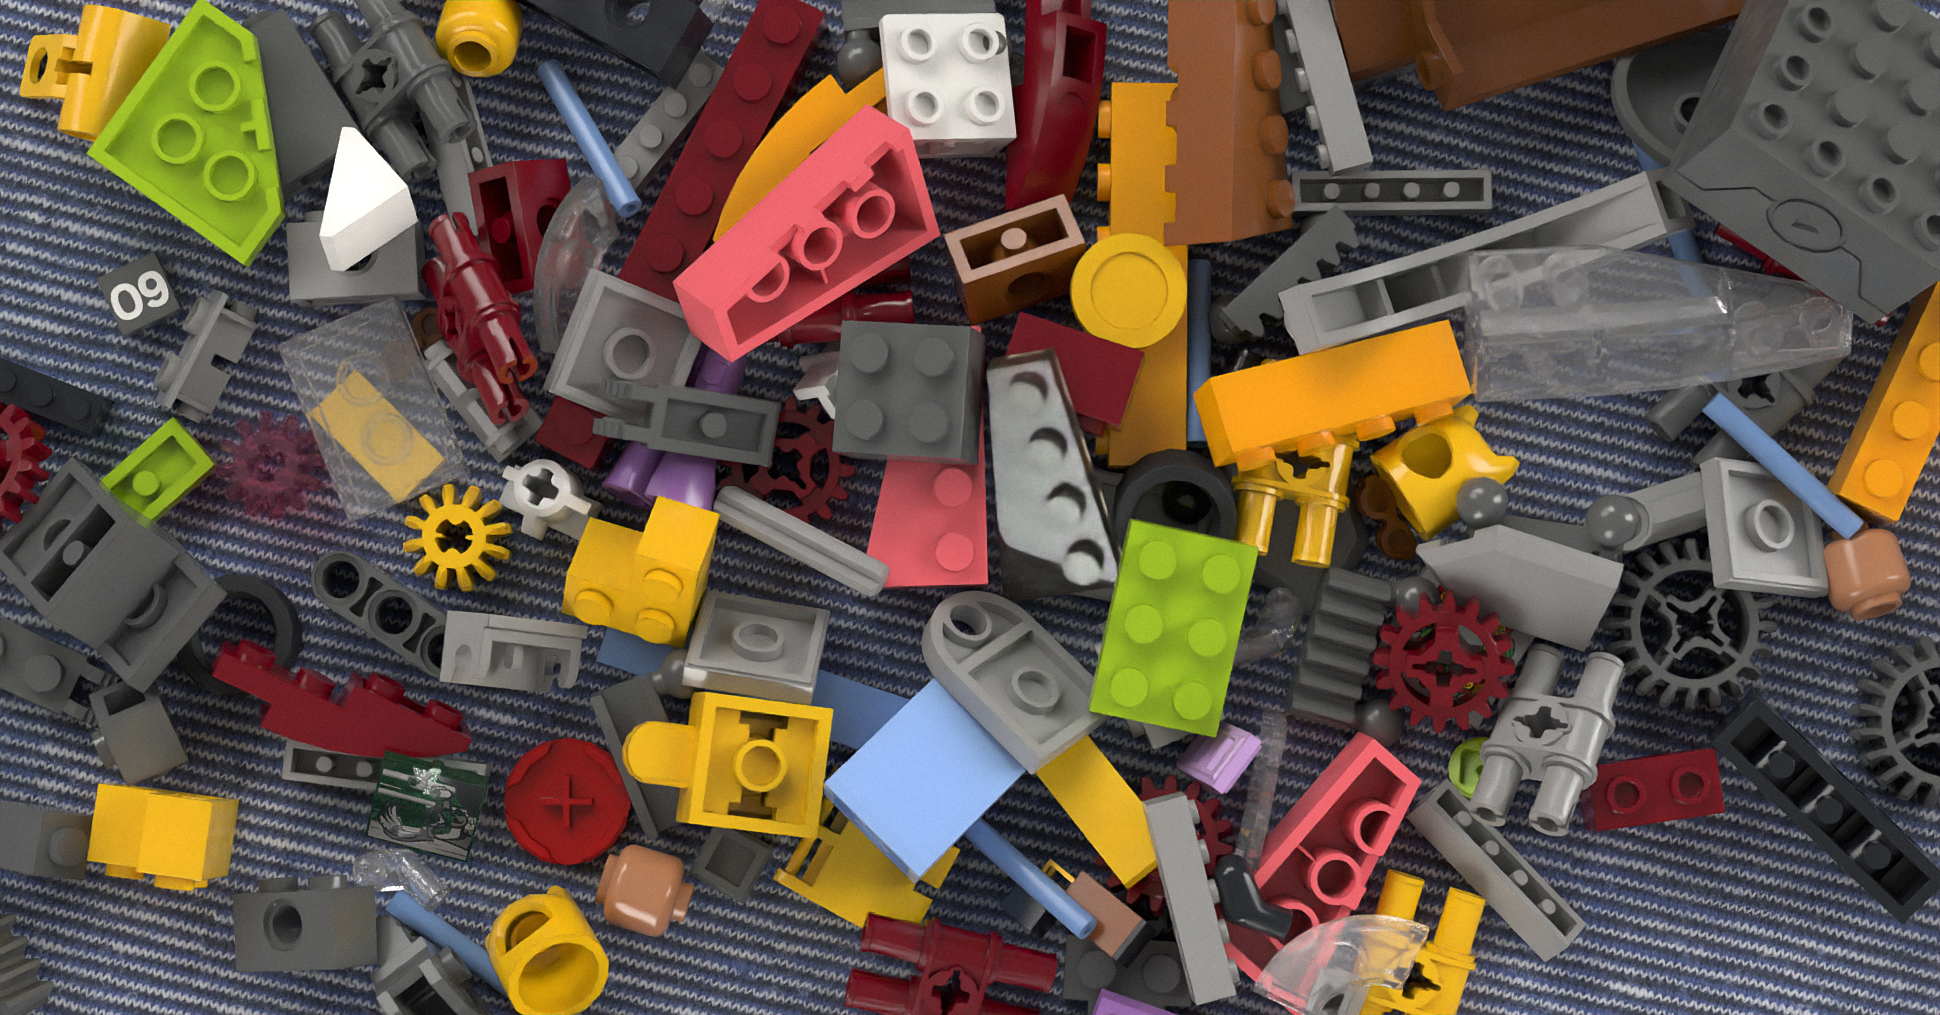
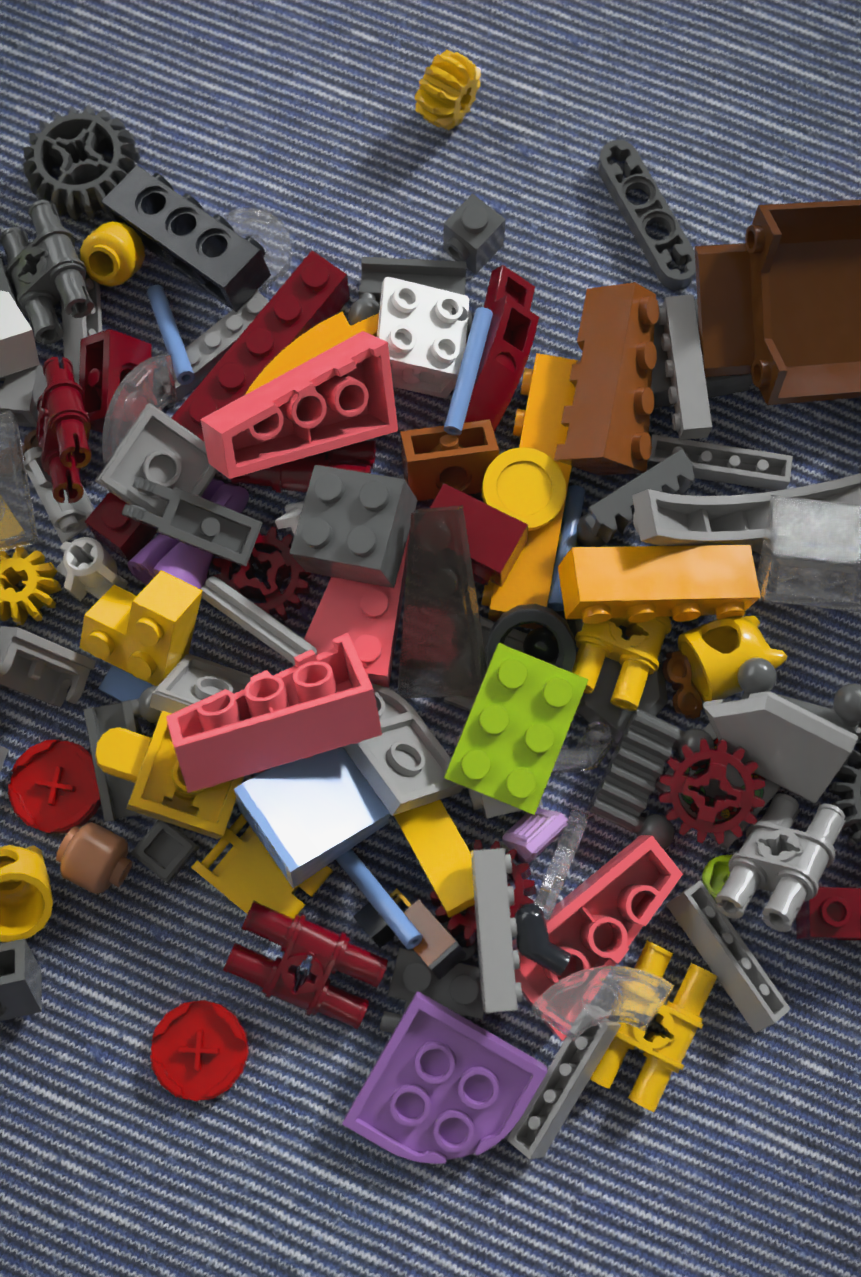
camera: 10 degrees right, 10 degrees down
none -> coral wedge [166,633,382,793]
none -> medium blue piece [444,307,493,435]

